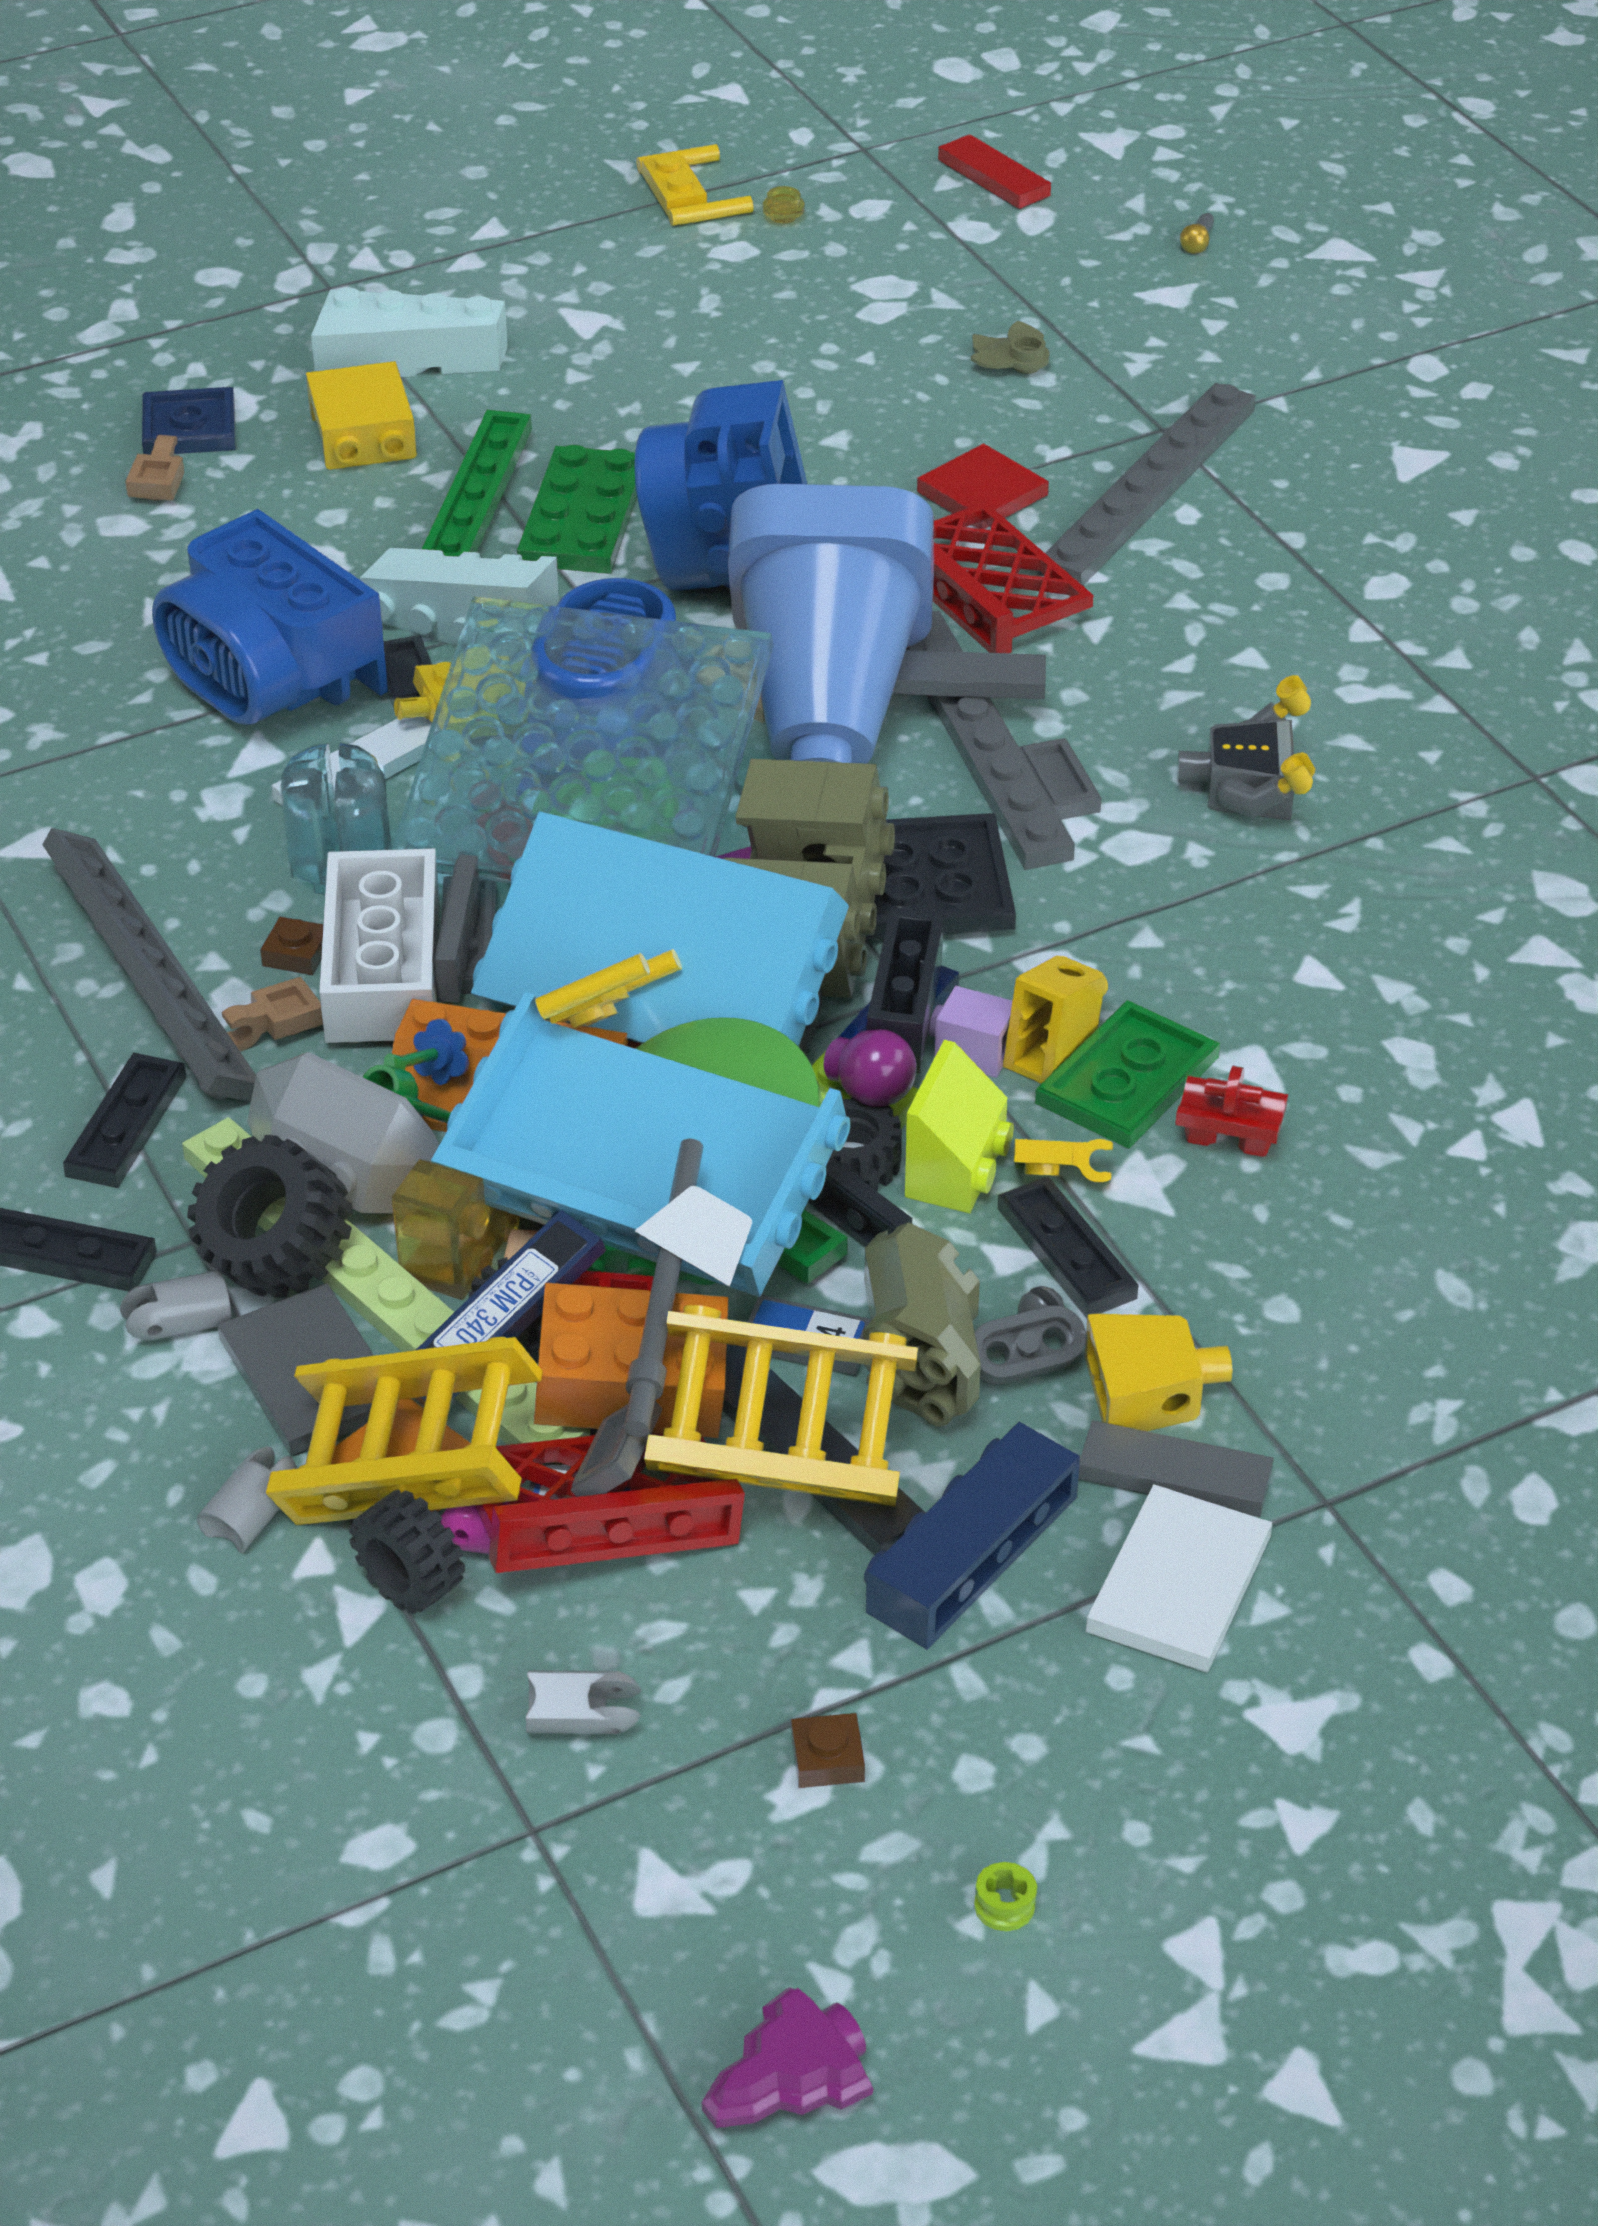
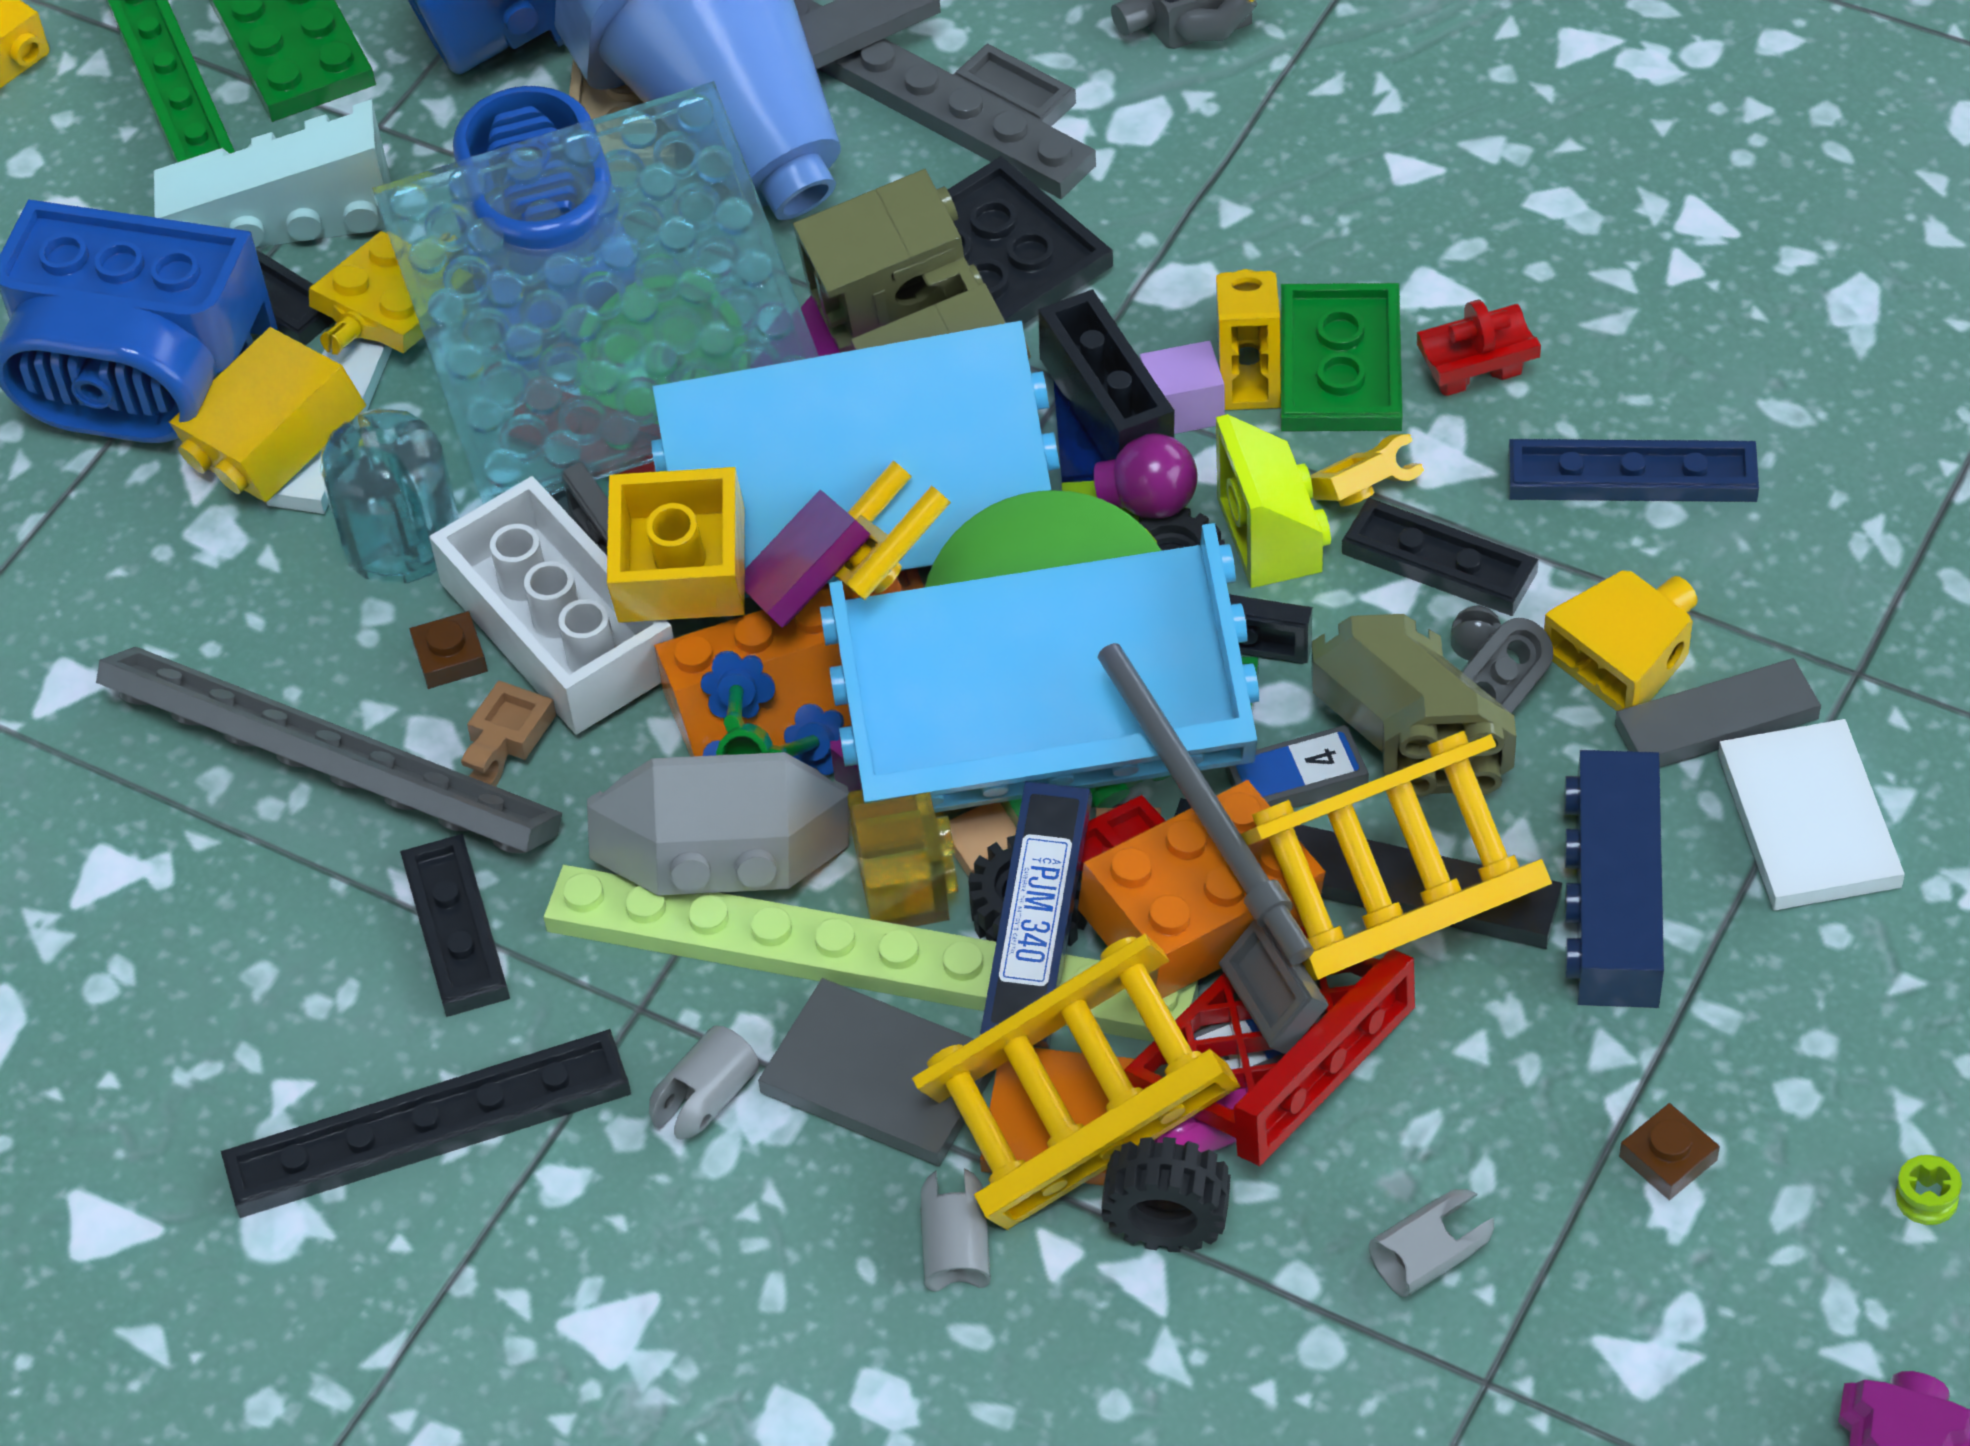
camera: 30 degrees left, 10 degrees up
black tyre [187,1135,353,1298] -> none
white sticker [635,1186,752,1287] -> none
none -> yellow brick [169,327,367,503]
none -> yellow brick [607,467,745,623]
none -> magenta tile [745,489,870,627]
none -> dark blue tile [1508,439,1759,502]

